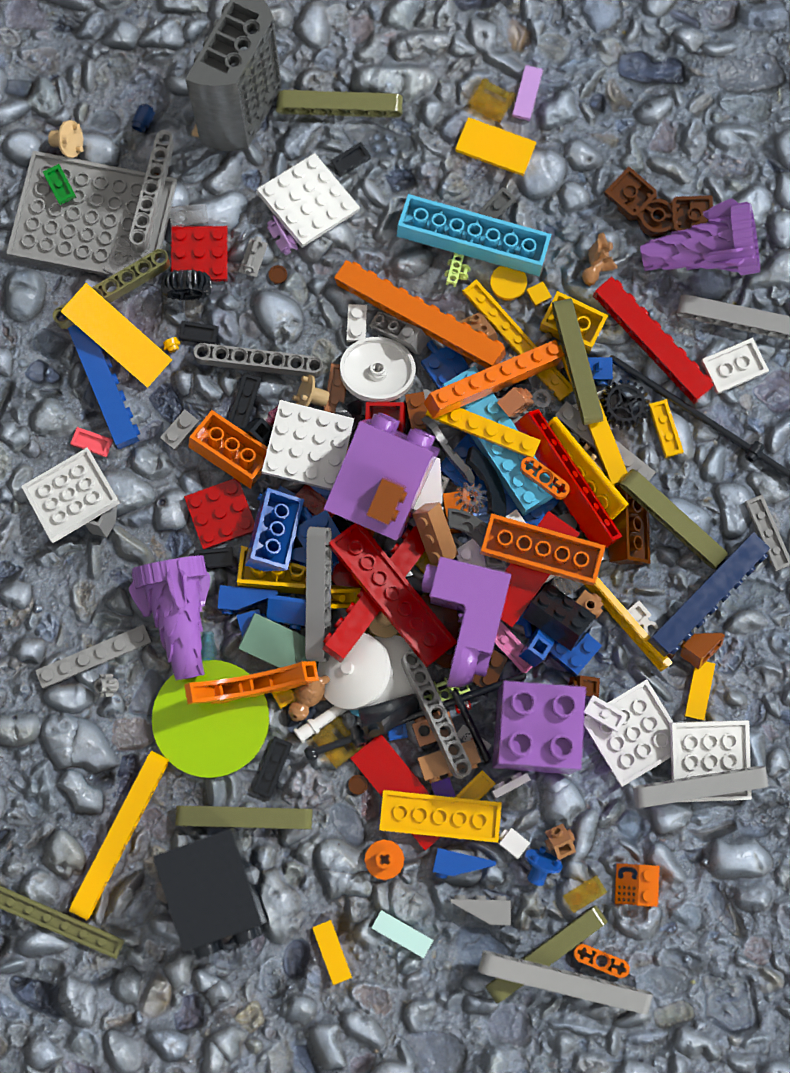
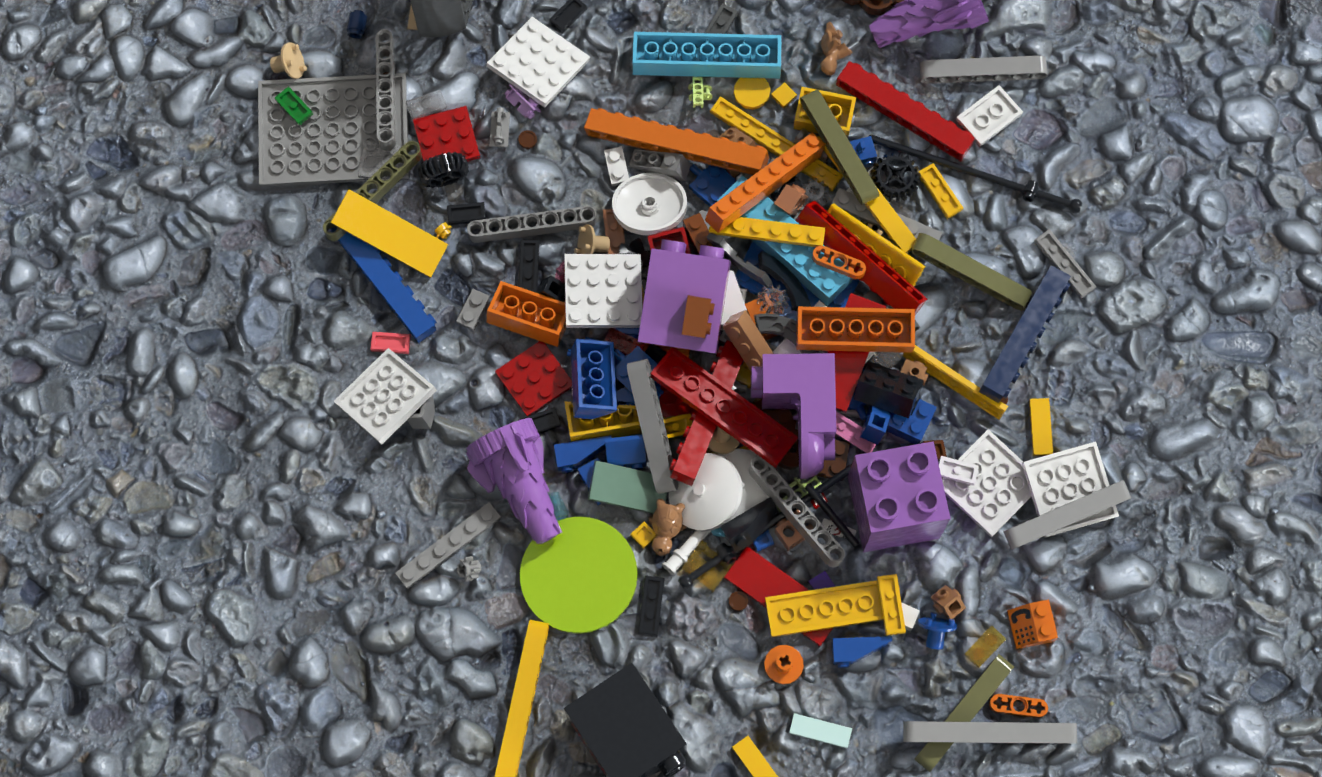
camera: 10 degrees left, 5 degrees down
olive beam [175,806,313,829] -> none
orange arch [184,661,319,704] -> none
medium nougat brick [417,739,481,784] -> none
light grey slope [450,895,511,925] -> none
yellow tile [454,770,496,800] -> none
white plate [491,772,531,799] -> none
reddish brown slope [608,485,651,564] -> none
white plate [627,601,658,635] -> none
dark orange slope [680,633,725,669] -> none
none -> yellow tile [877,574,906,636]

